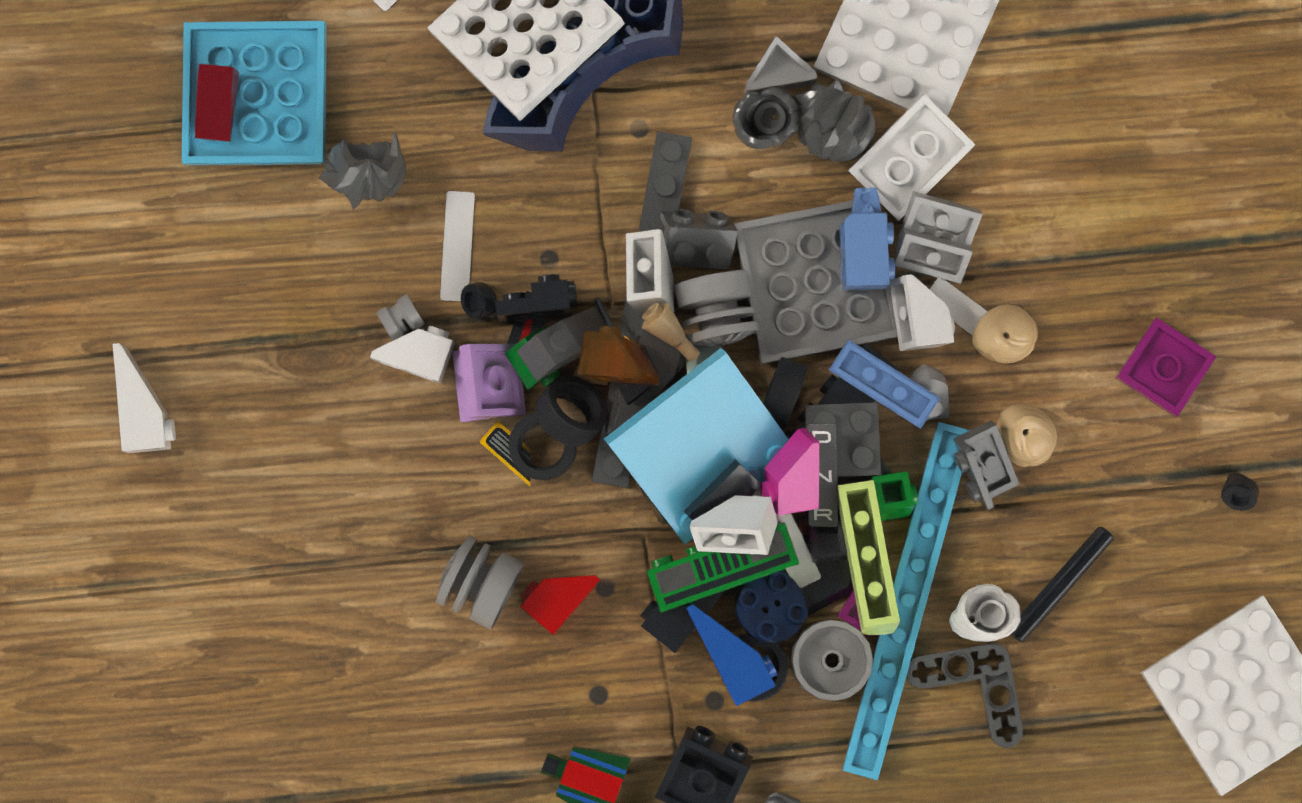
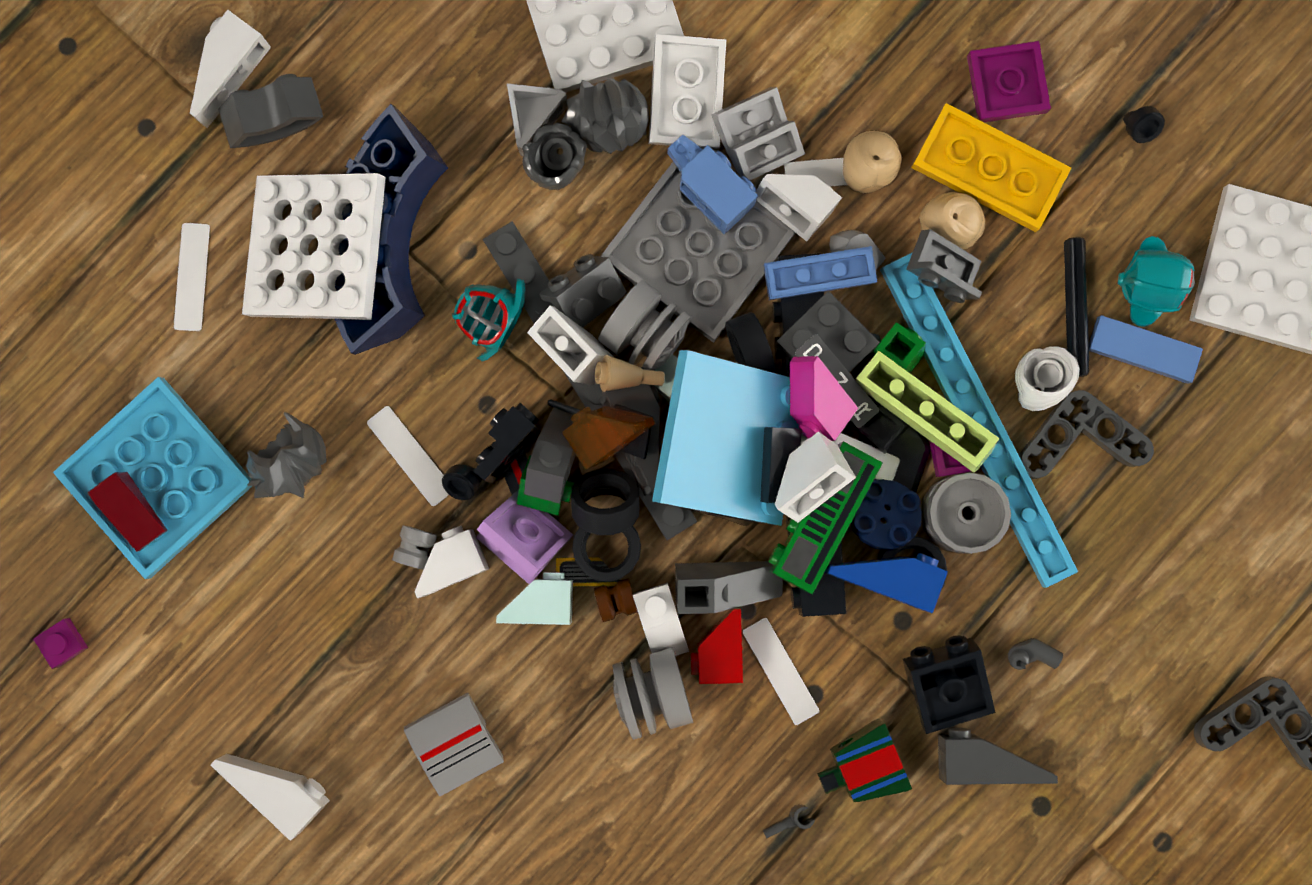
camera: 40 degrees left, 0 degrees up
none -> magenta plate [33,618,88,669]
none -> light grey slope [404,693,504,796]
none -> teal piece [452,278,526,362]
none -> light aqua slope [496,572,573,625]
none -> reddish brown wheel [594,578,638,622]
none -> white slope [633,583,689,656]
none -> dark grey slope [675,561,783,614]
none -> white sticker [743,618,819,725]
none -> dark grey hand [763,804,815,838]
none -> yellow plate [911,103,1071,232]
none -> medium blue tile [1089,315,1203,384]
none -> teal piece [1117,236,1195,327]

